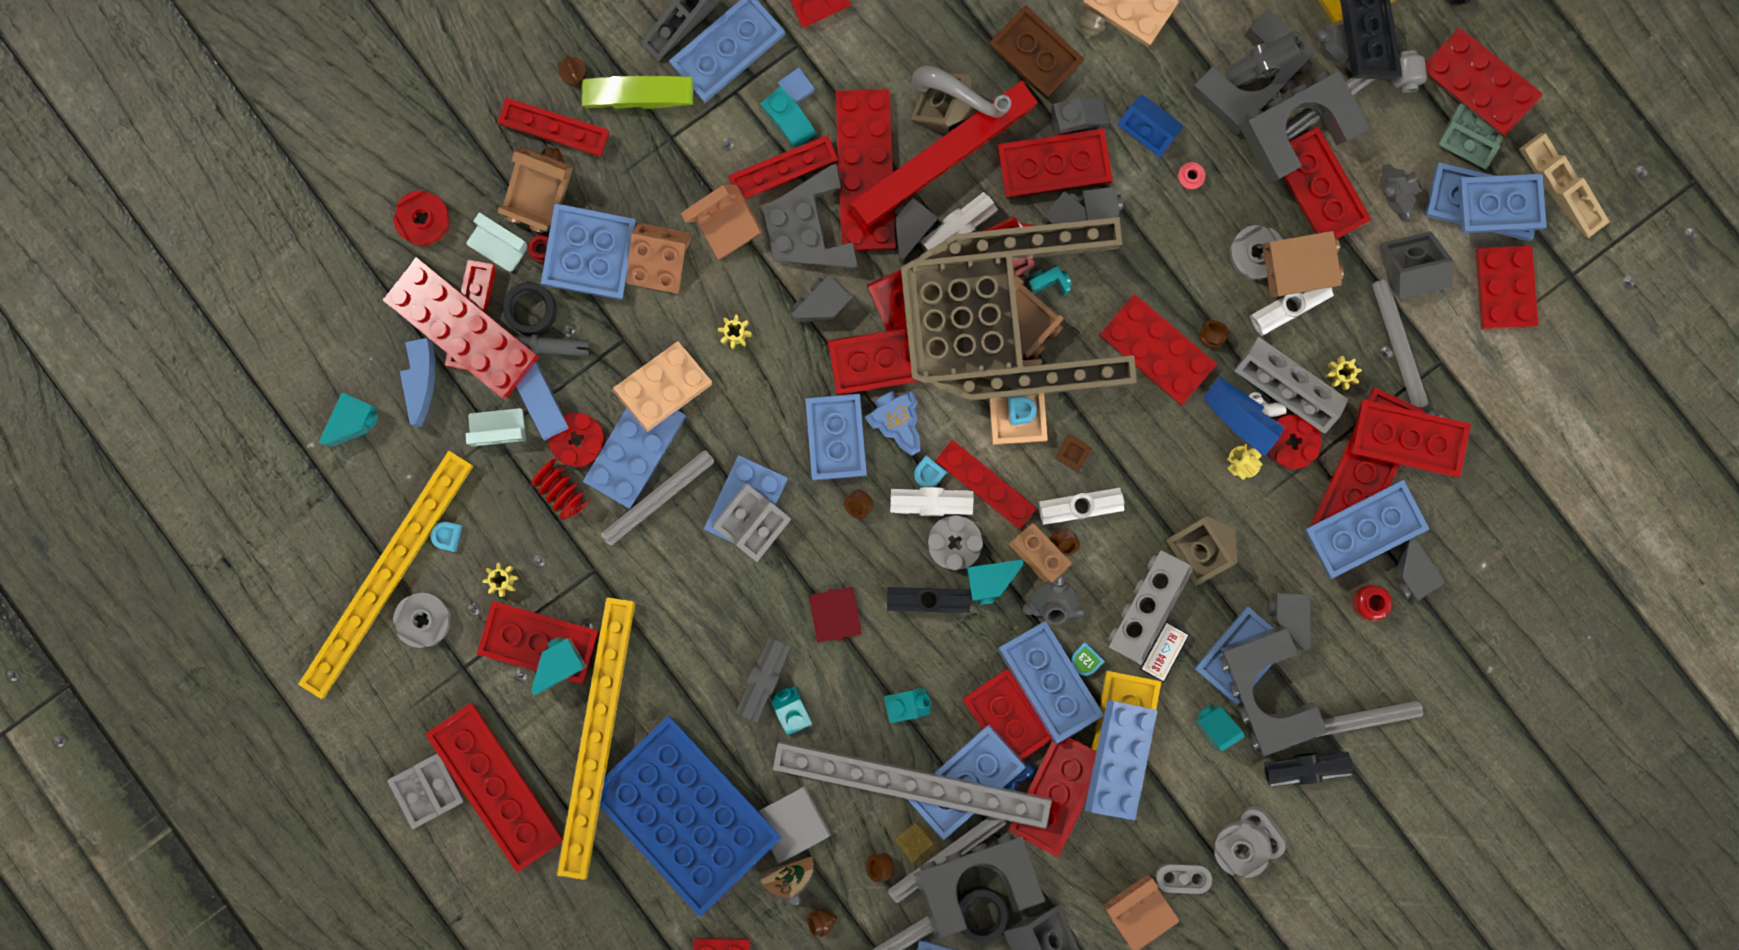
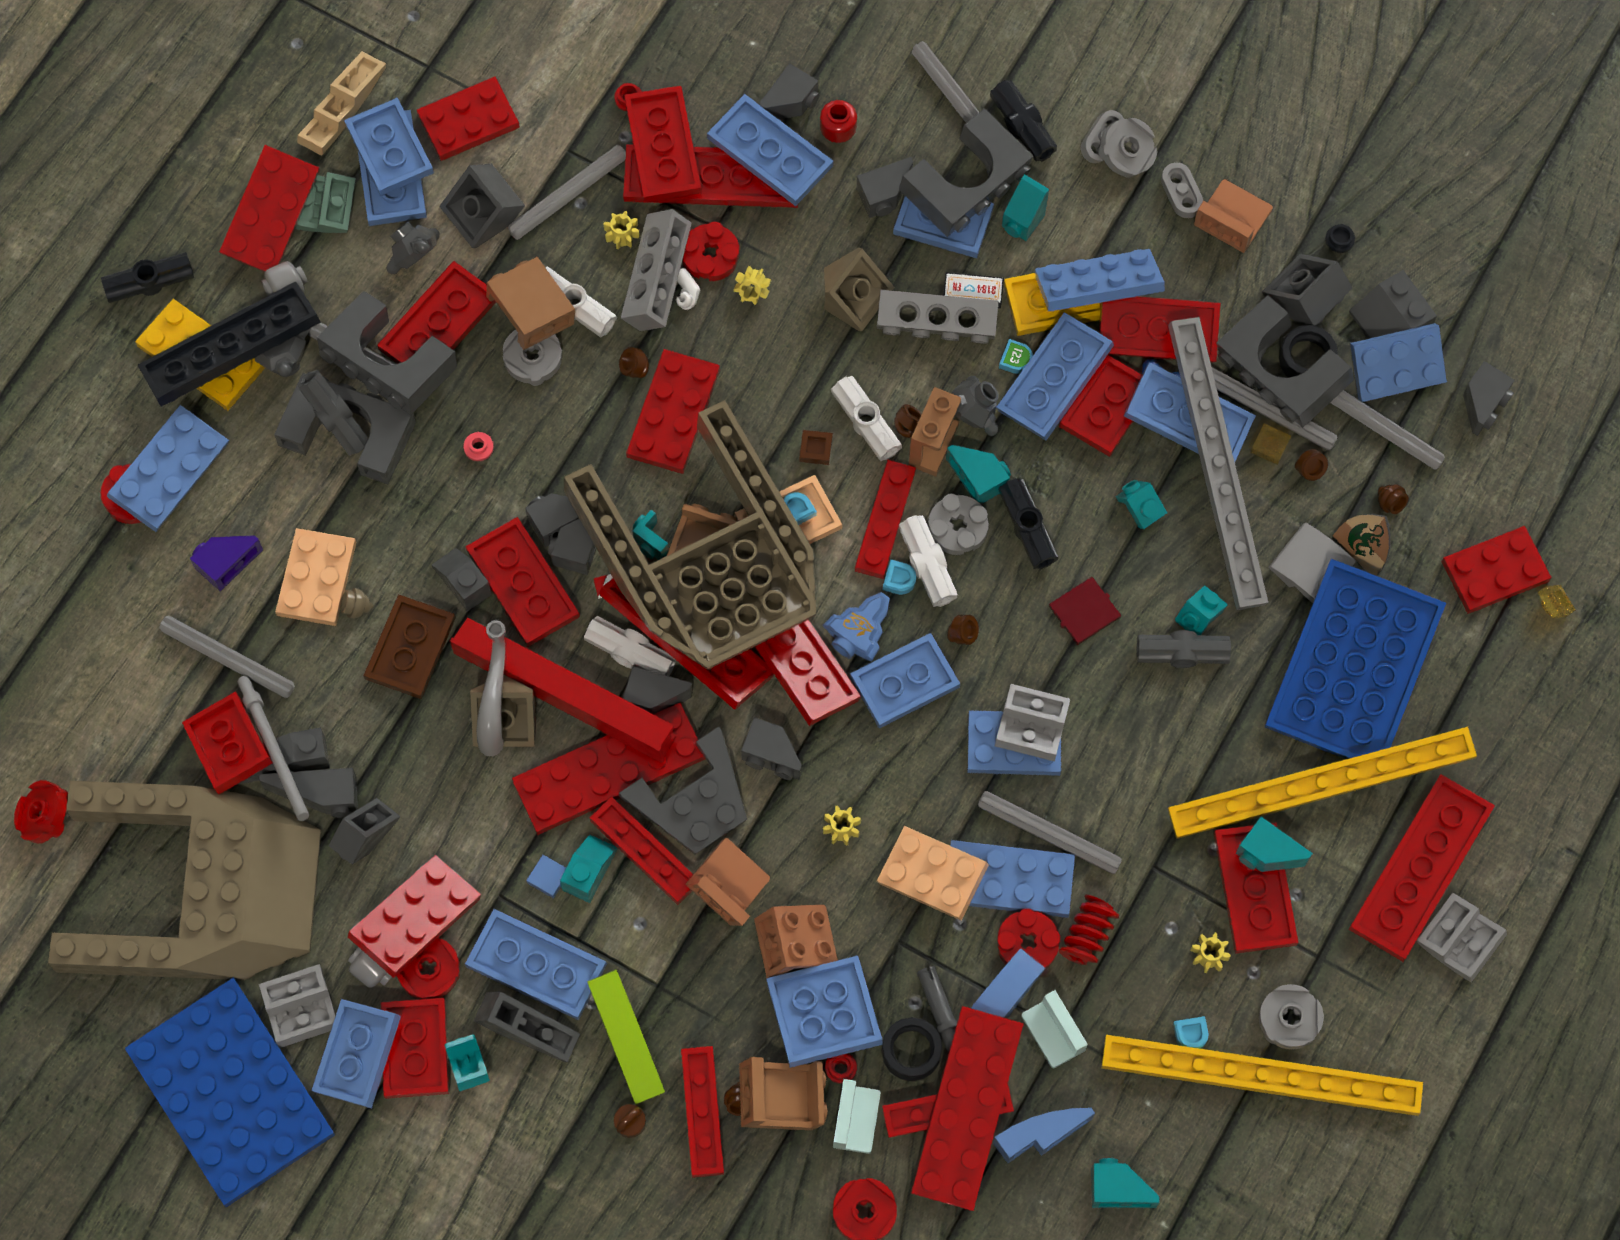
camera: 110 degrees left, 15 degrees down
blue panel [1117,94,1184,157] -> none
blue slope [1204,377,1285,456] -> none
none -> red plate [614,83,642,111]

